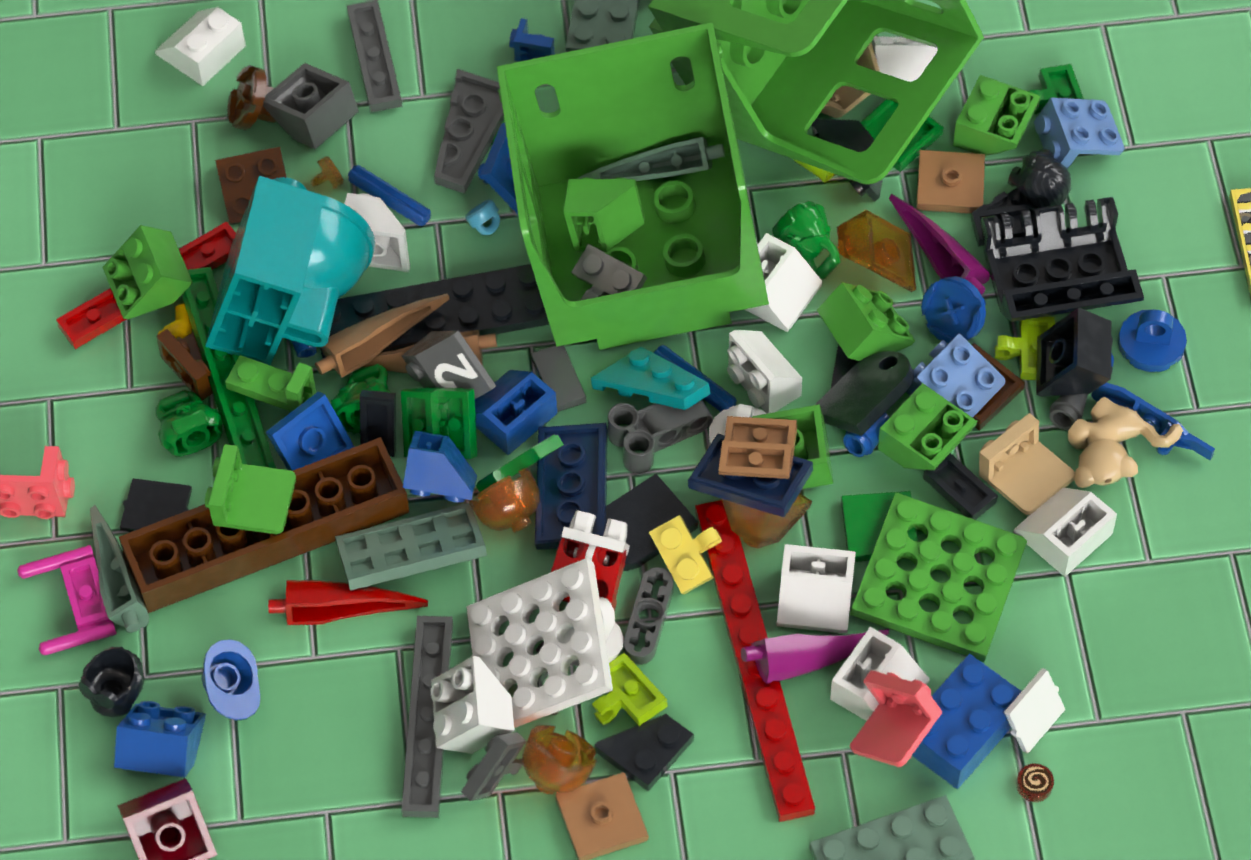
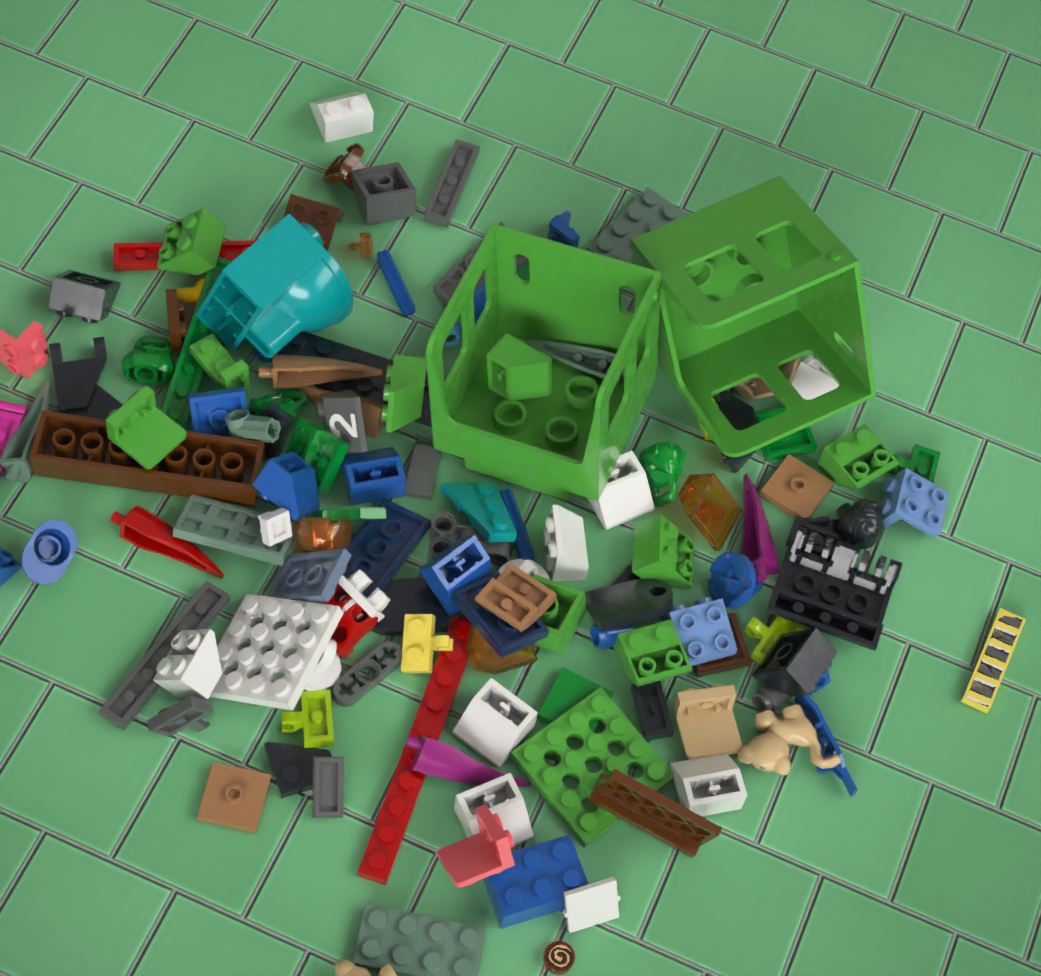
camera: 20 degrees right, 0 degrees up
white slope [345,193,410,272] -> none
clear orange cylinder [522,725,597,794] -> none
dark grey plate [571,244,647,301] -> none
blue tile [1118,309,1187,372] -> none
none -> slope [48,270,121,323]
none -> black flag [49,337,107,413]
none -> sand green piece [225,409,281,443]
none -> white tile [258,508,292,546]
none -> sand blue plate [267,548,352,603]
none -> dark grey tile [312,757,344,818]
none -> bright green slope [381,354,427,433]
none -> blue slope [418,535,493,617]
none -> reddish brown fence [587,769,722,858]

